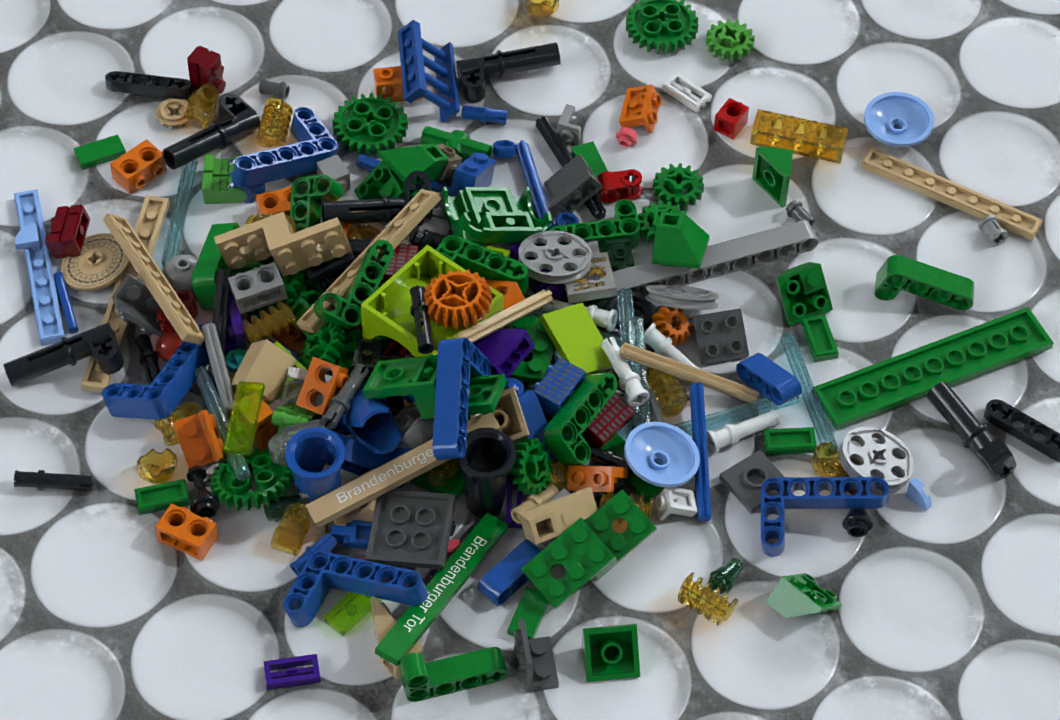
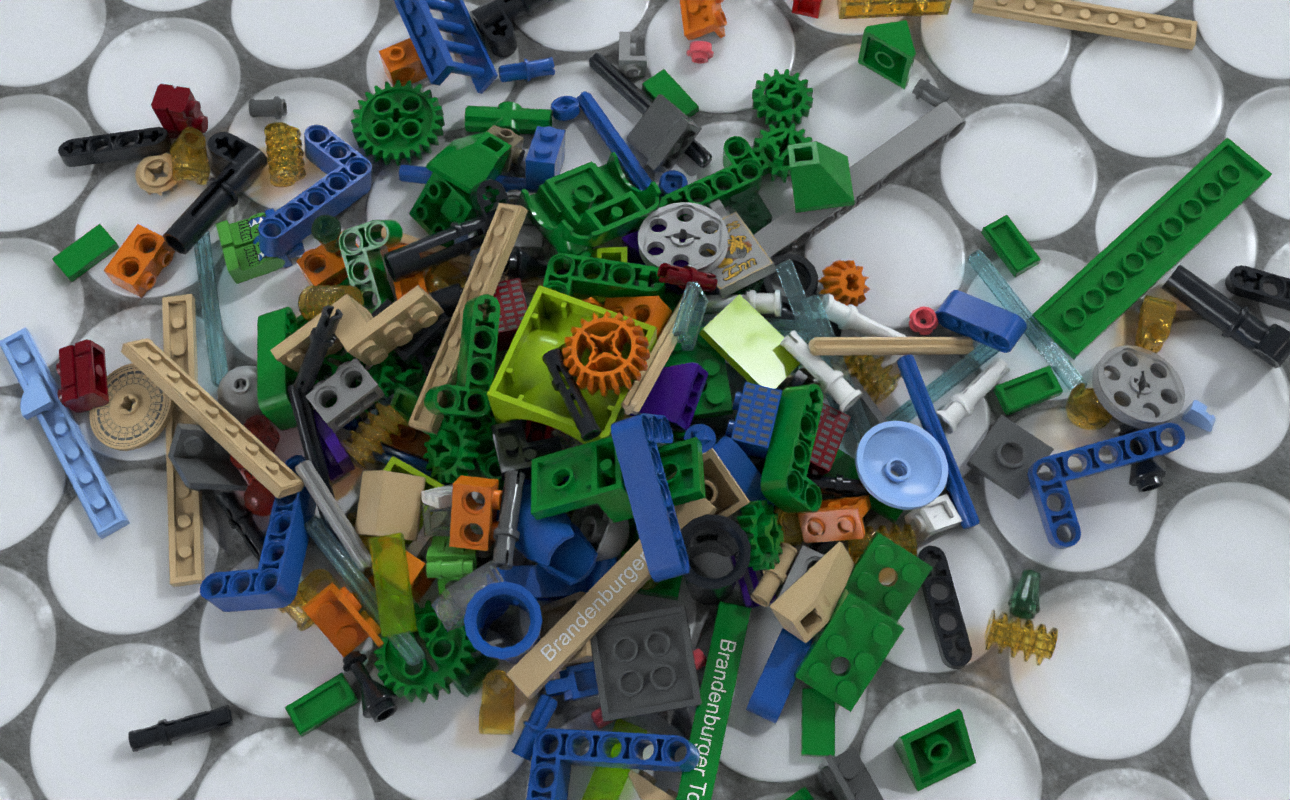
camera: 15 degrees left, 15 degrees up
black piece [3,322,124,387] -> none
blue bar [53,272,79,333] -> none
clear yellow hair [136,448,177,484] -> none
orange brick [155,503,218,561] -> none
teal tile [225,349,247,374] -> none
light grey brick [316,154,351,192] -> none
red piece [597,169,642,203] -> none
light grey wedge [645,284,719,310] -> none
dark grey bracket [688,308,749,365] -> none
slope [765,573,842,618] -> none
green slope [776,262,833,325] -> none
green beam [875,255,974,310] -> none
light grey bush [978,215,1009,247] -> none
none -> black pin [293,306,343,393]
none -> clear green cone [311,215,341,253]
none -> dark red pin [657,263,717,293]
none -> clear light blue tile [672,282,708,351]
none -> coral plate [909,306,938,335]
none -> black beam [917,546,972,669]
none -> clear yellow piece [1135,295,1177,354]

